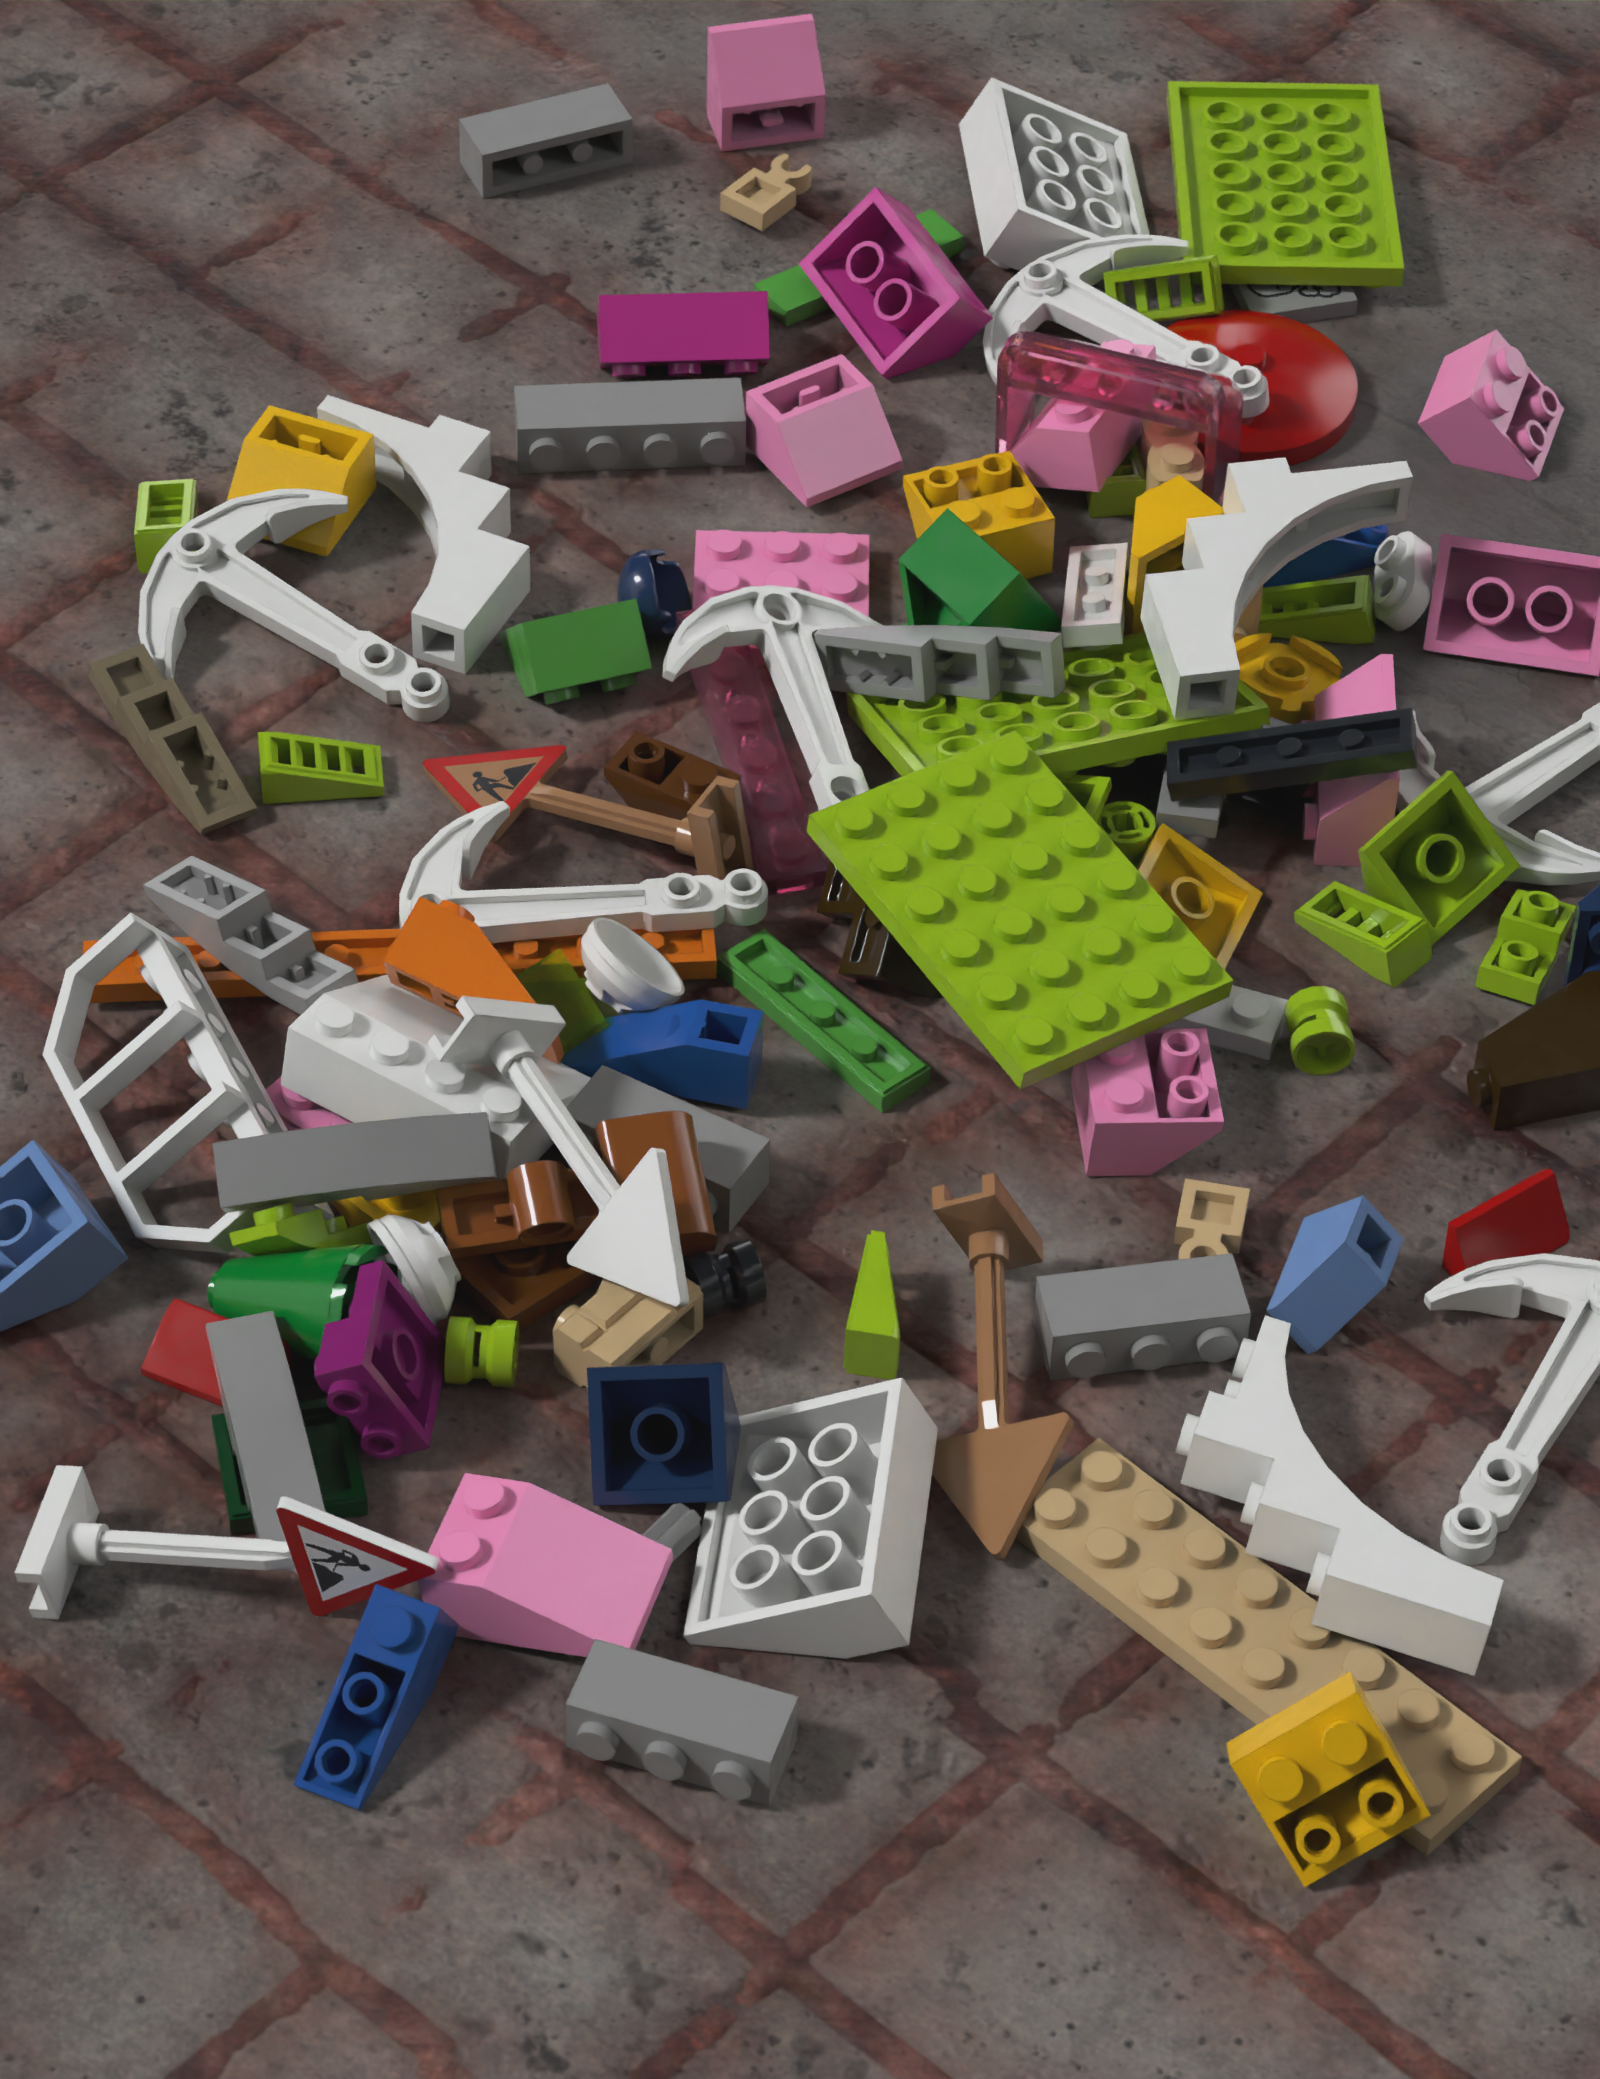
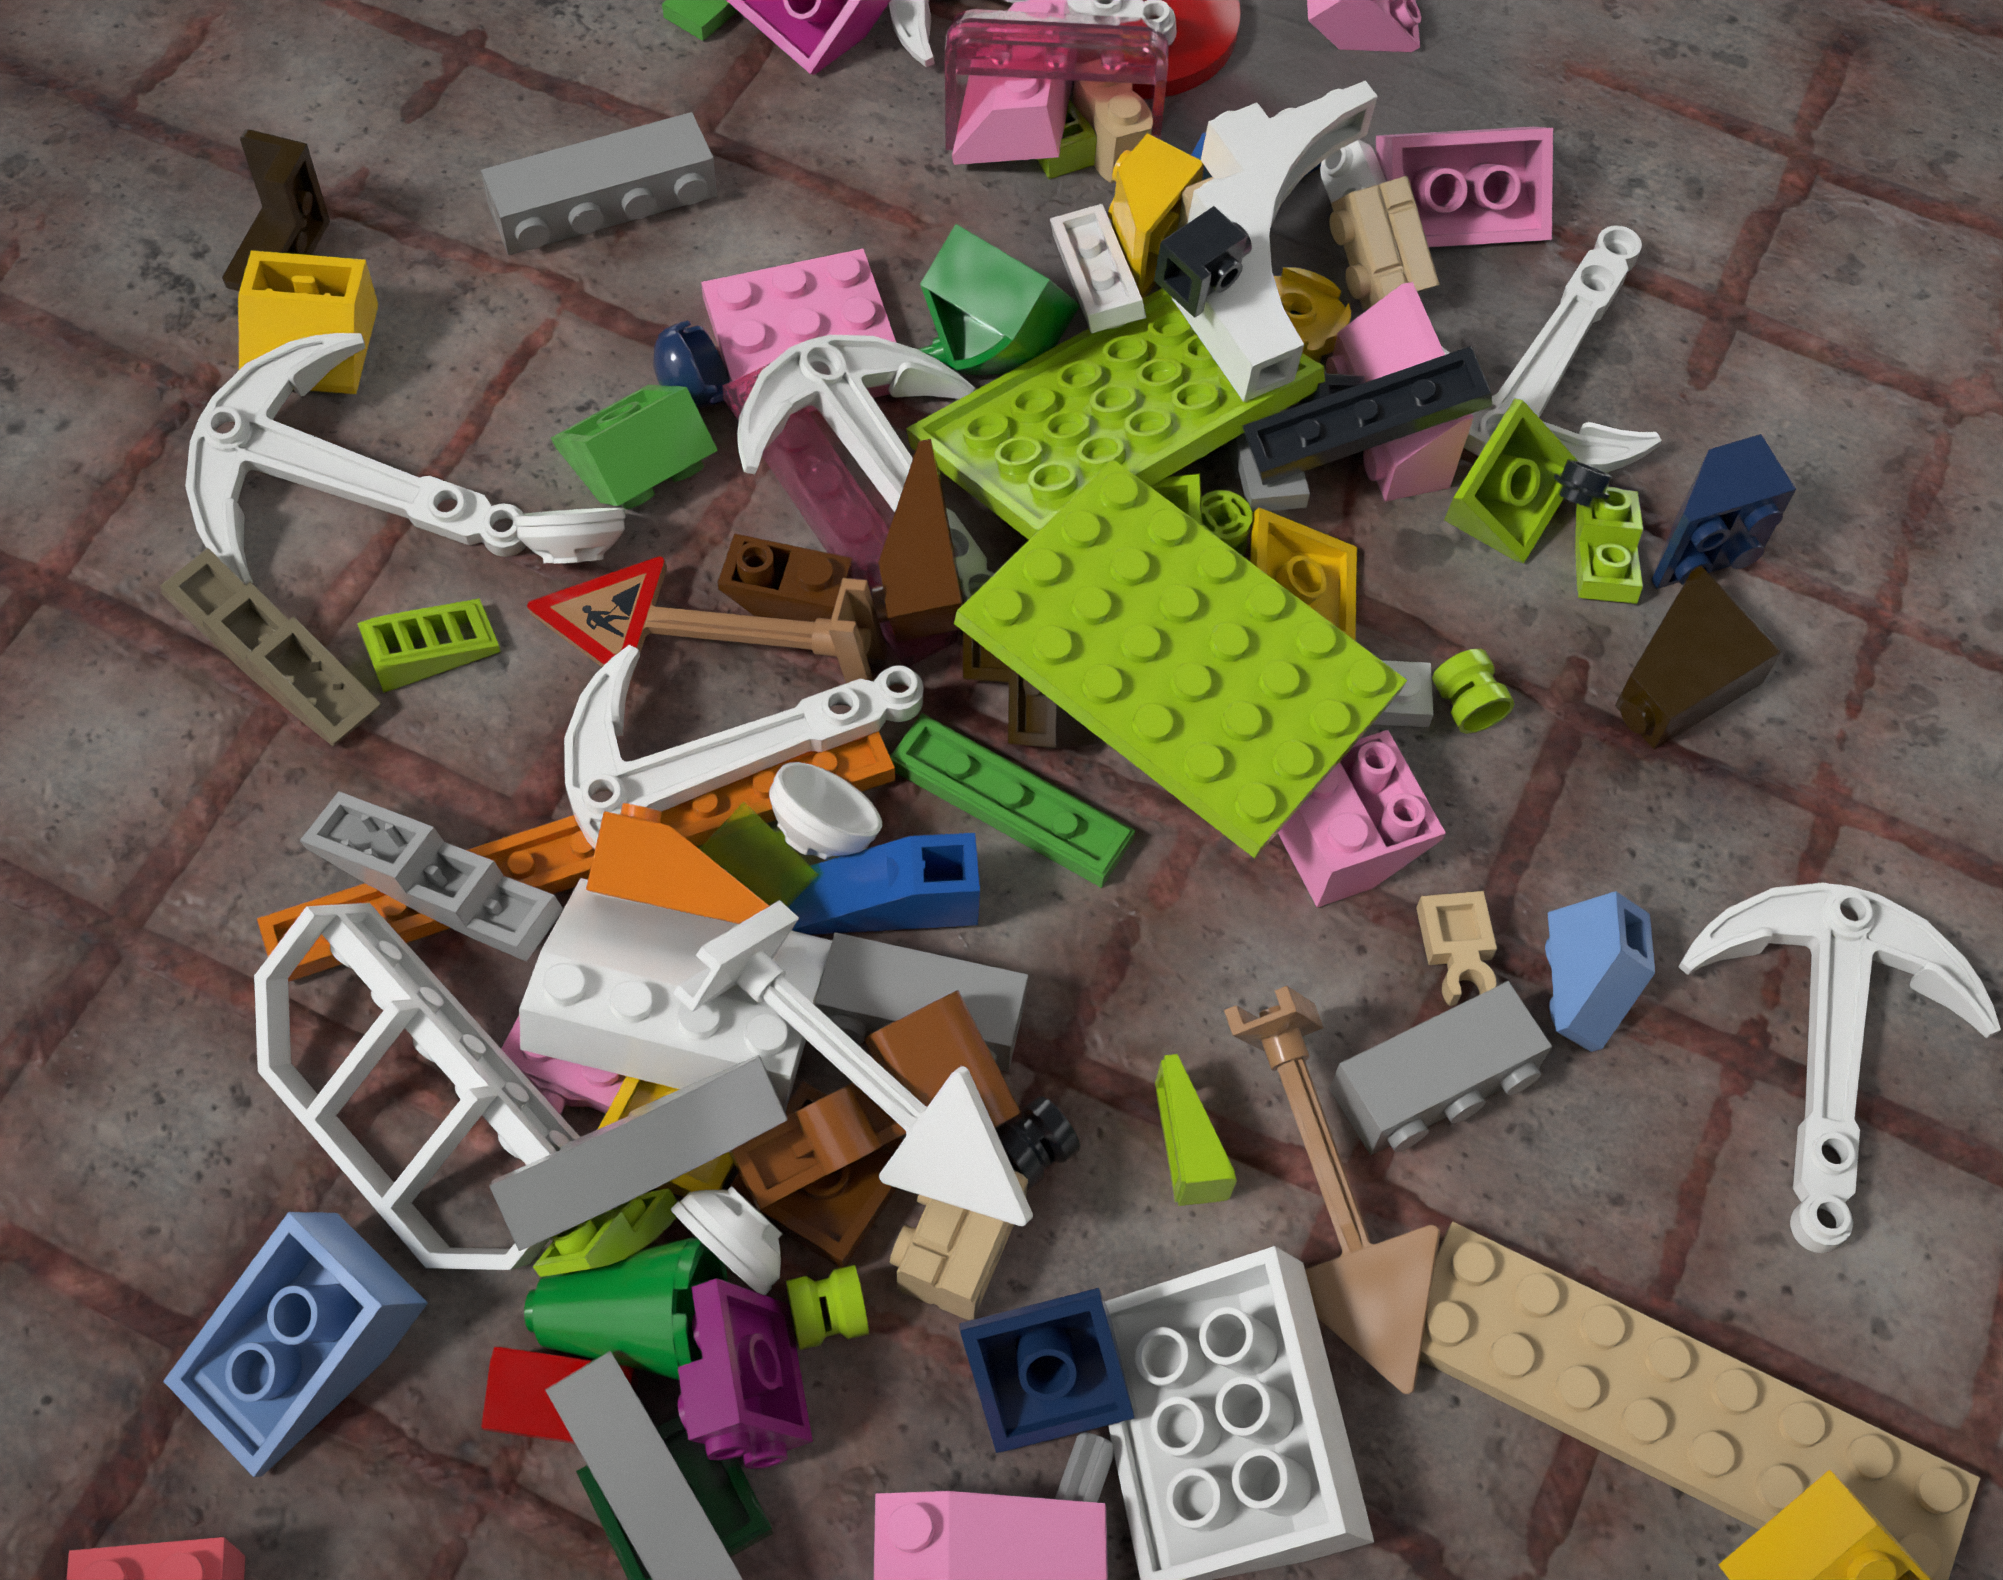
camera: 20 degrees left, 15 degrees up
lime slope [134,479,198,574] -> none
white arch [317,395,531,674] -> none
dark pink slope [597,291,770,378] -> none
bright pink slope [746,354,903,508] -> none
light grey slope [814,625,1065,702] -> none
yellow slope [903,451,1055,579] -> none
white arch [1175,1315,1503,1676] -> none
lime slope [1258,575,1376,644] -> none
lime slope [1293,881,1432,988] -> none
red slope [1442,1168,1570,1276] -> none
none -> dark brown panel [222,129,330,291]
none -> white piece [514,508,626,564]
none -> reddish brown slope [872,439,964,642]
none -> black brick [1154,206,1252,318]
none -> tan brick [1330,176,1440,310]
none -> black plate [1554,459,1612,508]

